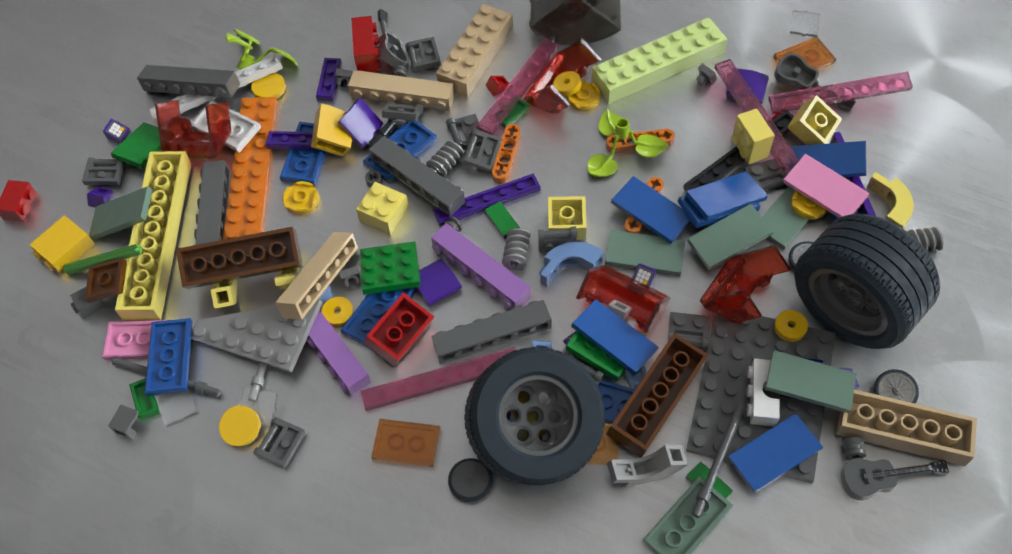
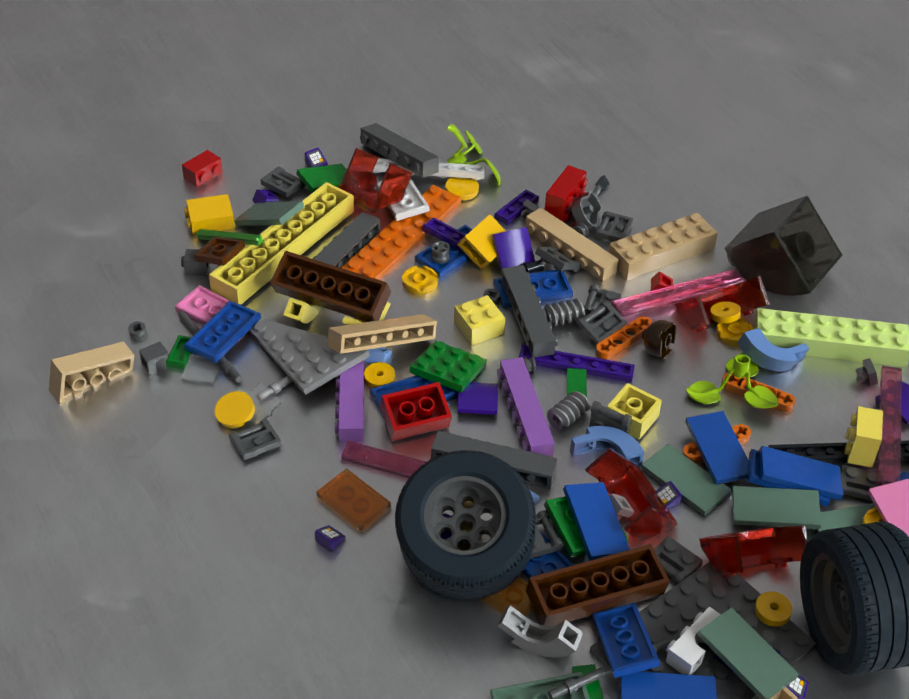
camera: 30 degrees right, 15 degrees down
flat silver tile [339,266,359,287] -> none
dark grey wheel [448,458,493,502] -> none
green tile [494,97,531,128] -> none
none -> tan wedge [49,342,135,405]
none -> dark grey bush [128,321,147,339]
none -> dark purple slope [314,525,345,551]
none -> dark grey wheel [431,241,450,264]
none -> blue tile [592,603,660,678]
none -> dark brown cylinder [642,320,676,359]
none -> medium blue arch [737,328,809,372]

